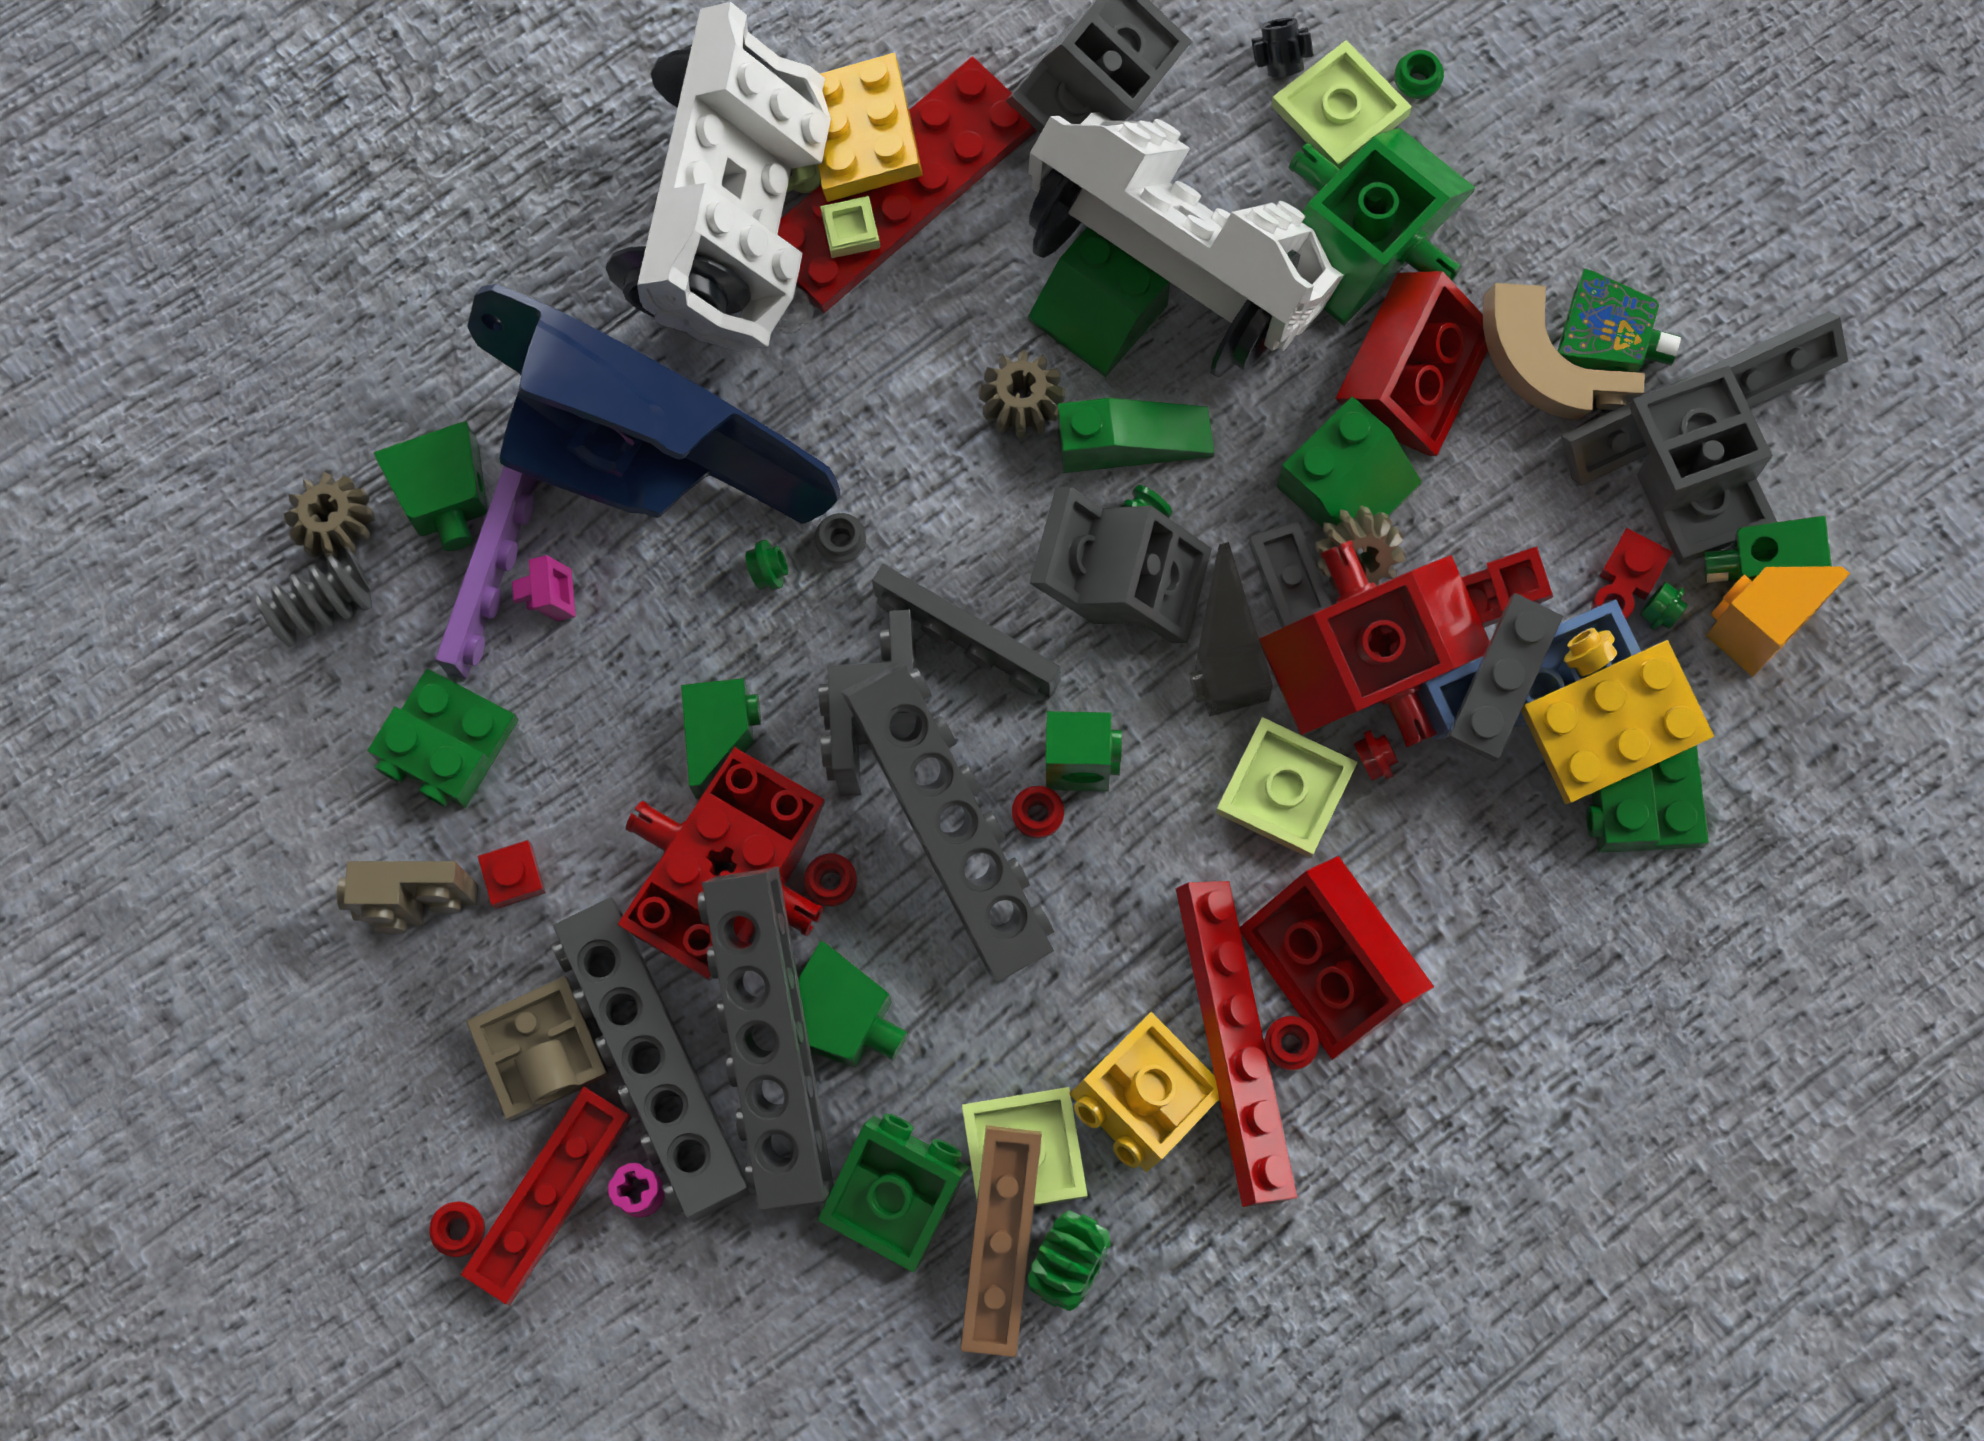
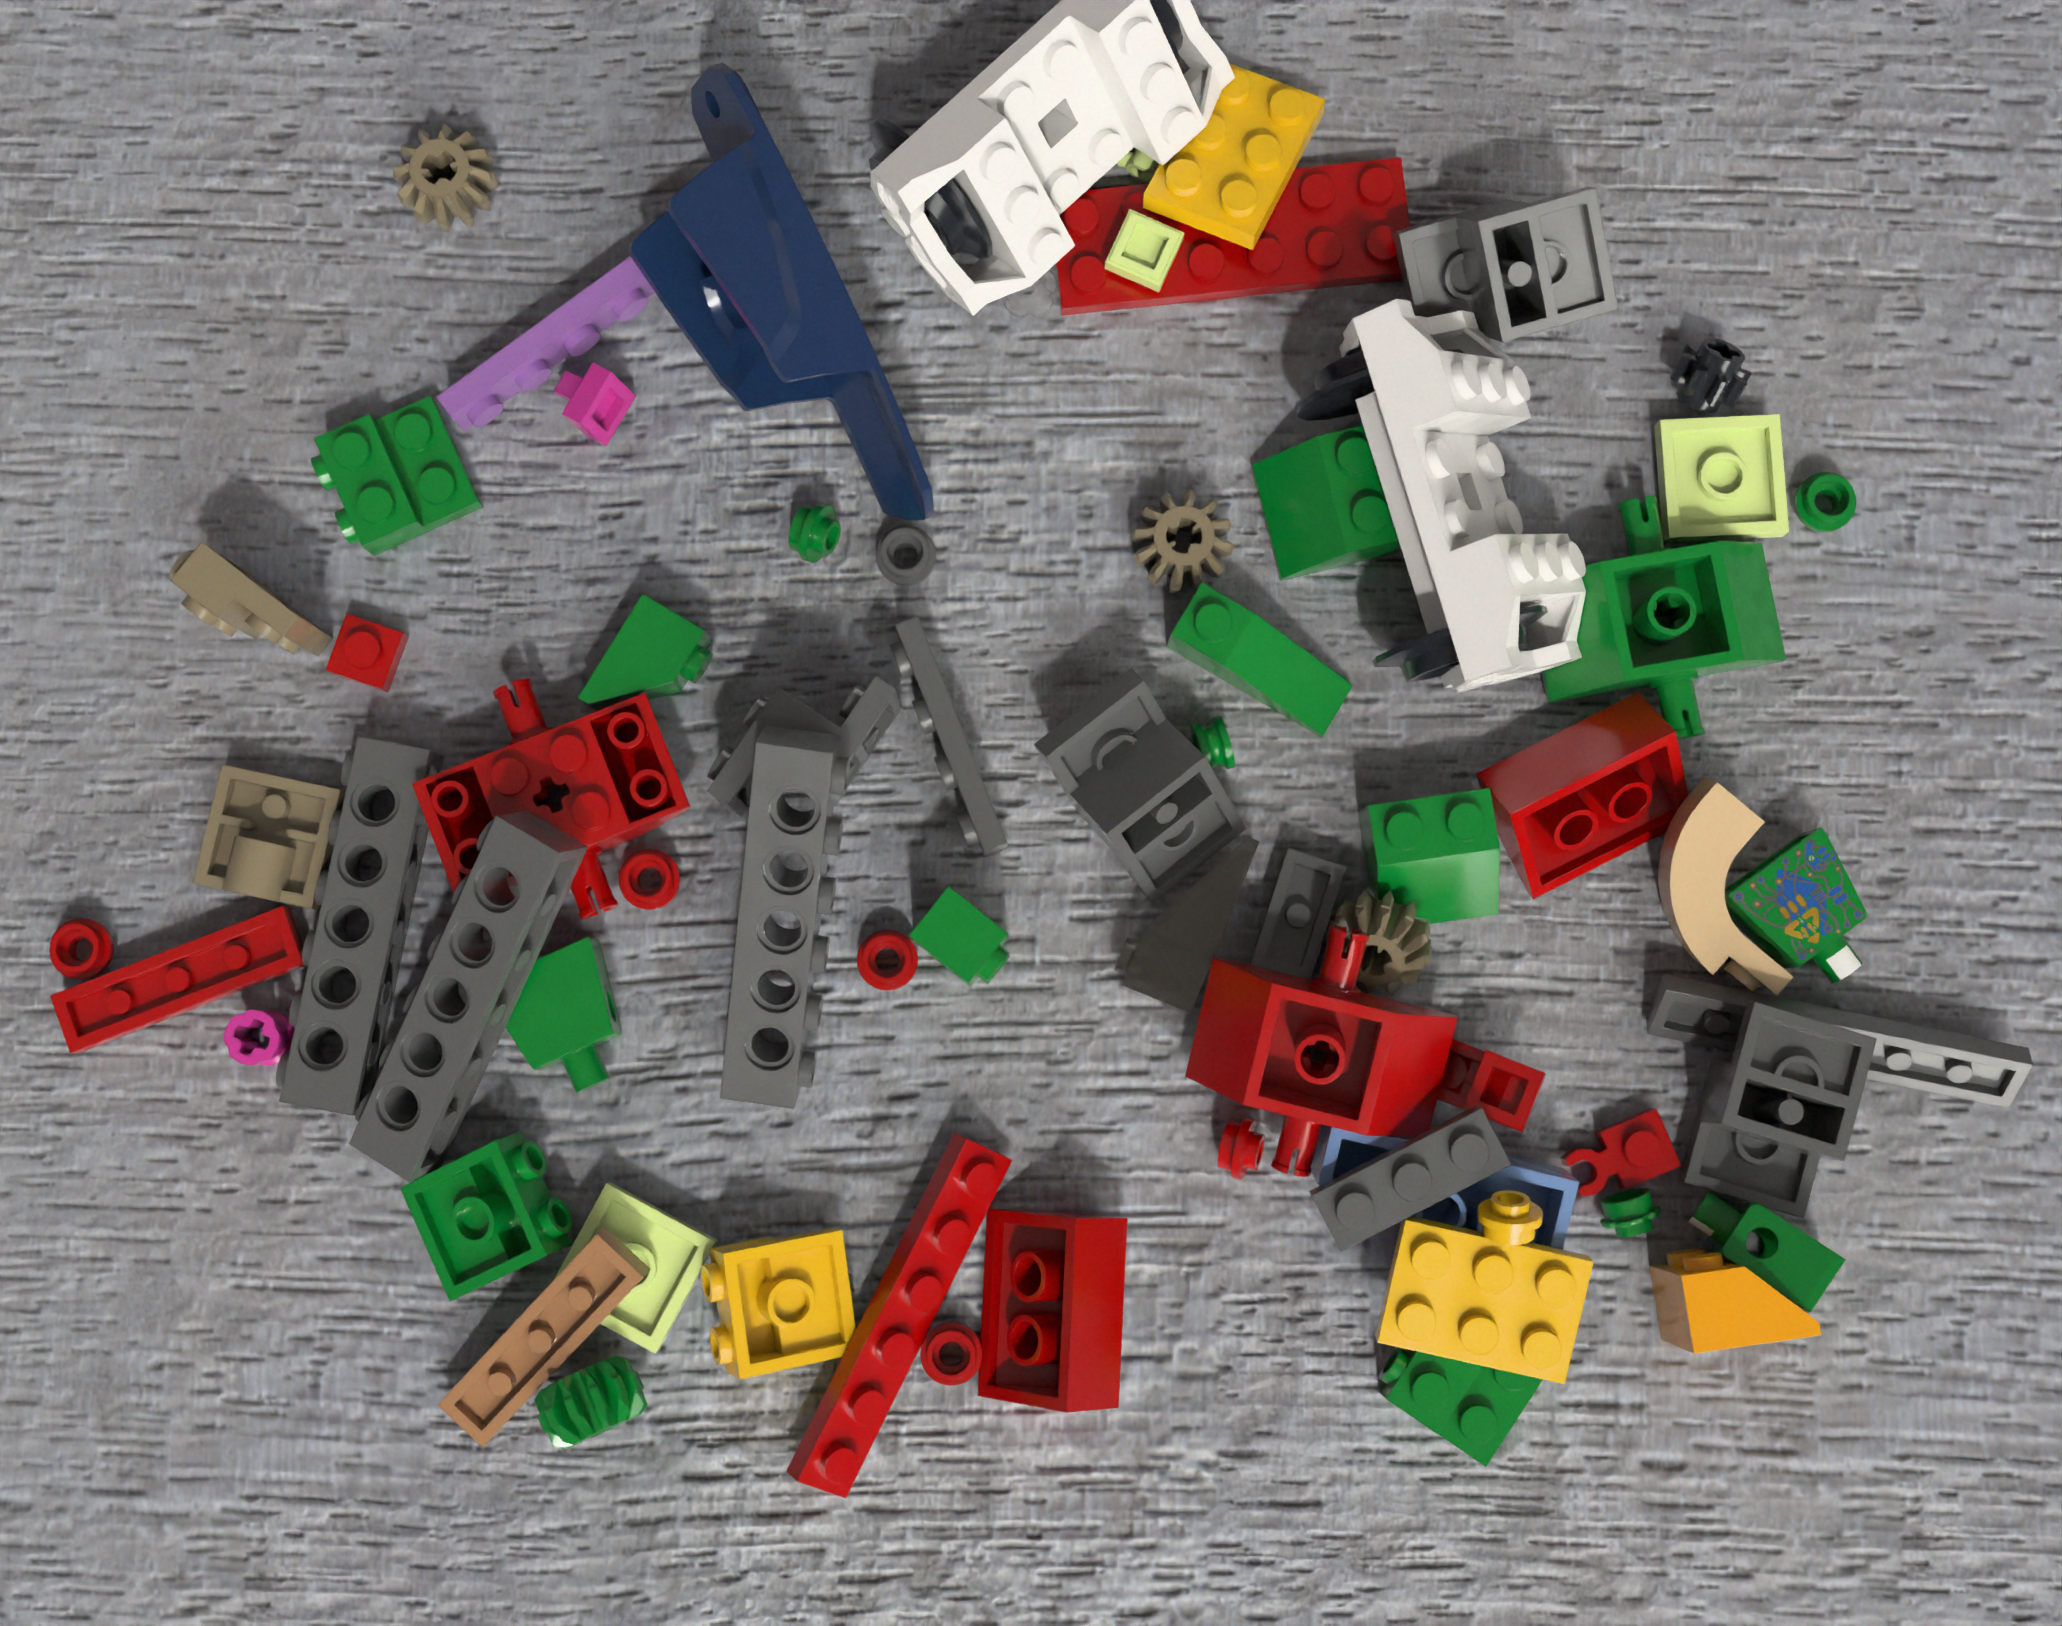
camera: 30 degrees right, 10 degrees up
dark grey piece [254,547,372,647] -> none
green torso [374,421,487,551] -> none
yellowish green plate [1216,717,1358,859] -> none

